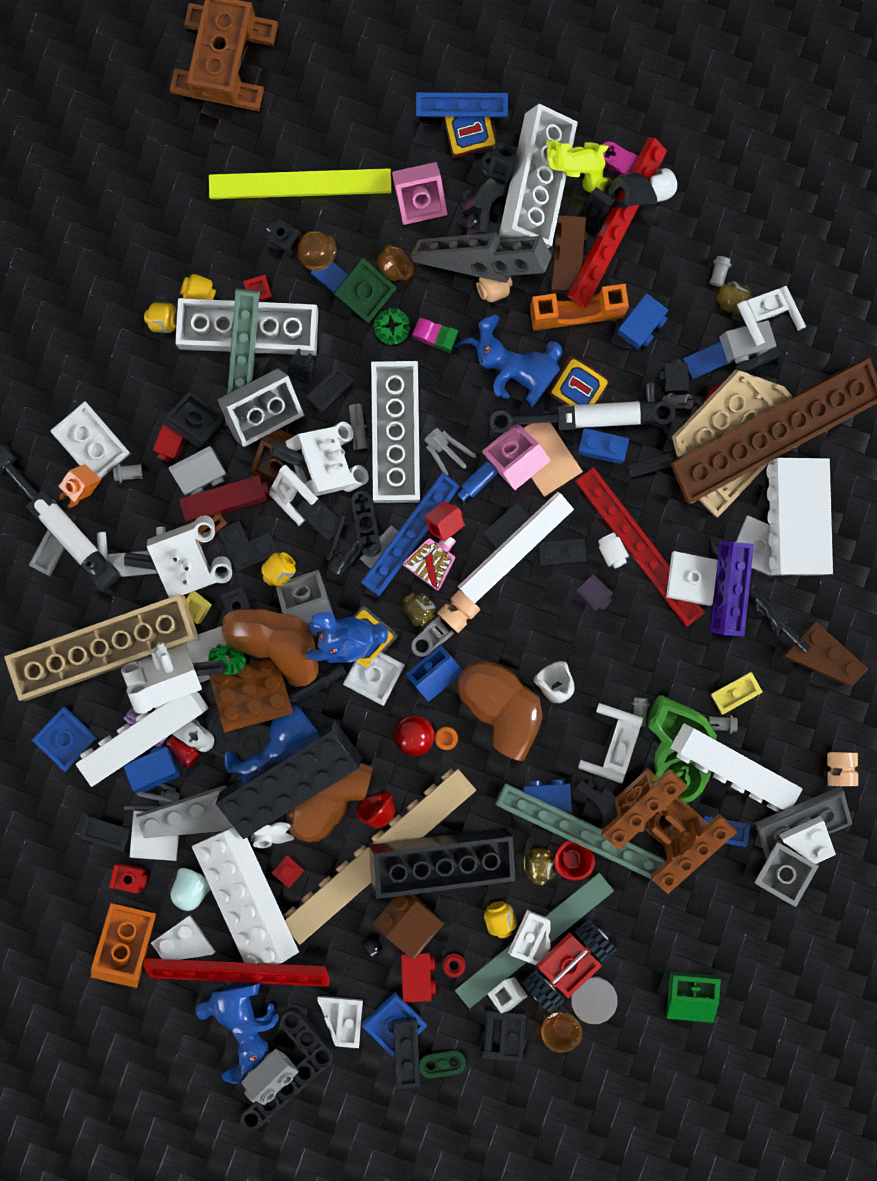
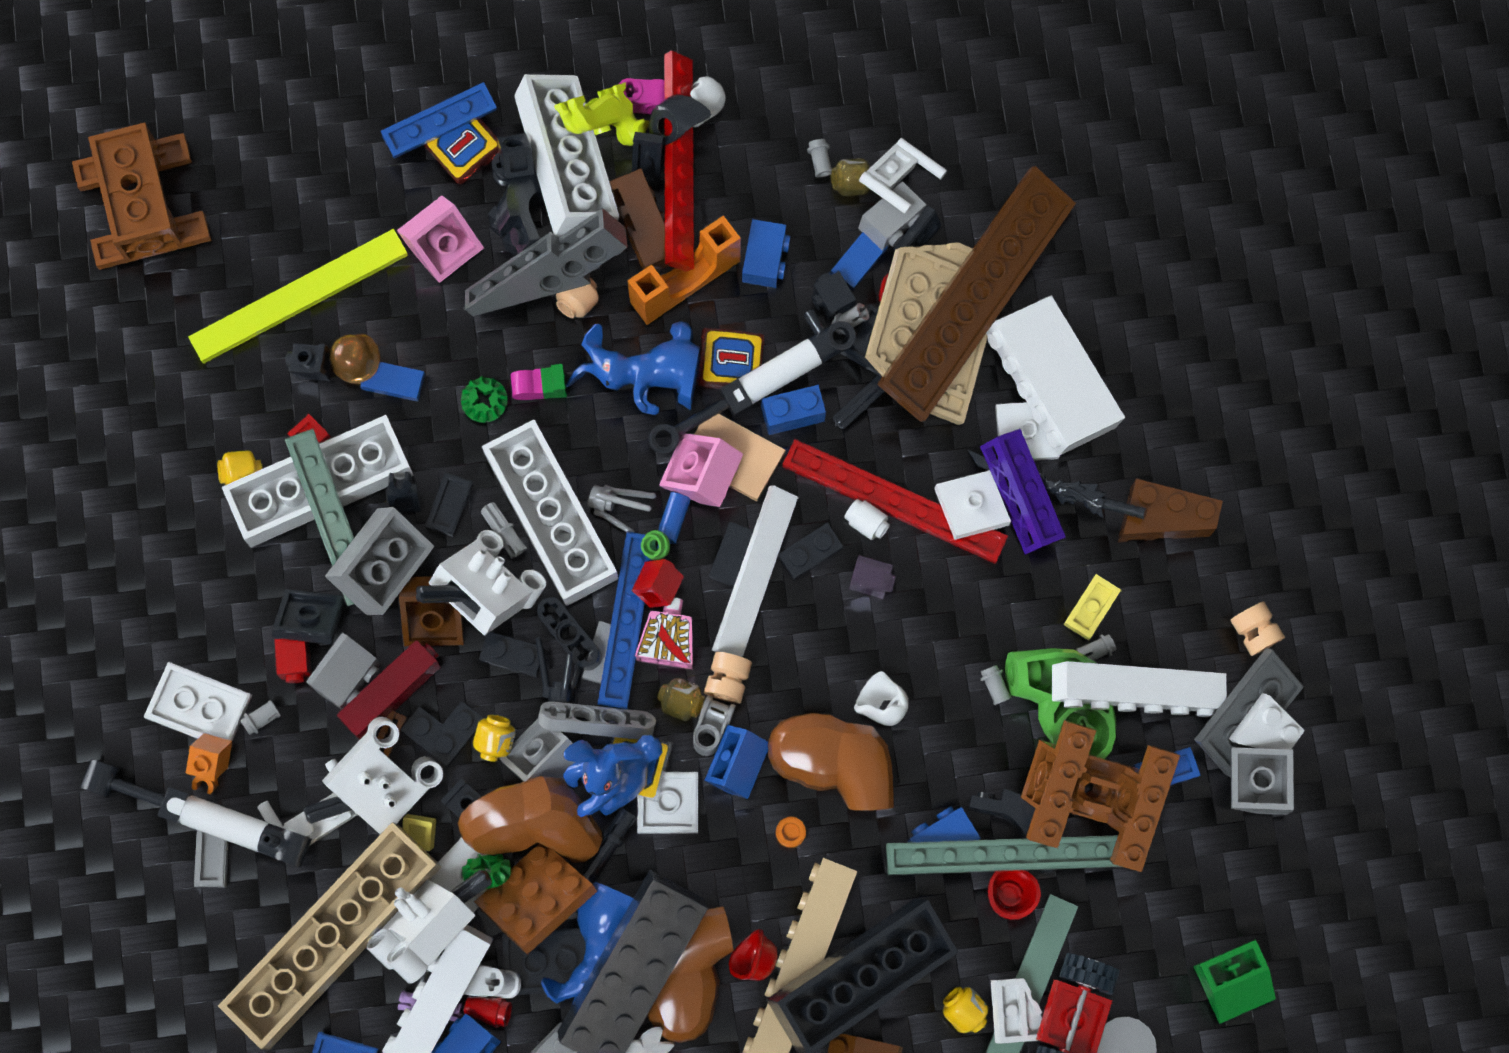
camera: 30 degrees left, 10 degrees down
yellow head [144,302,177,333] -> none
white plate [269,465,318,526] -> none
dark green plate [332,258,397,323] -> none
clear orange helmet [377,244,414,281] -> none
red helmet [394,716,435,756] -> none
clear yellow head [525,848,555,885] -> none
white plate [578,703,643,783] -> none
none -> light grey beam [538,702,656,740]
none -> bright green plate [641,530,670,560]

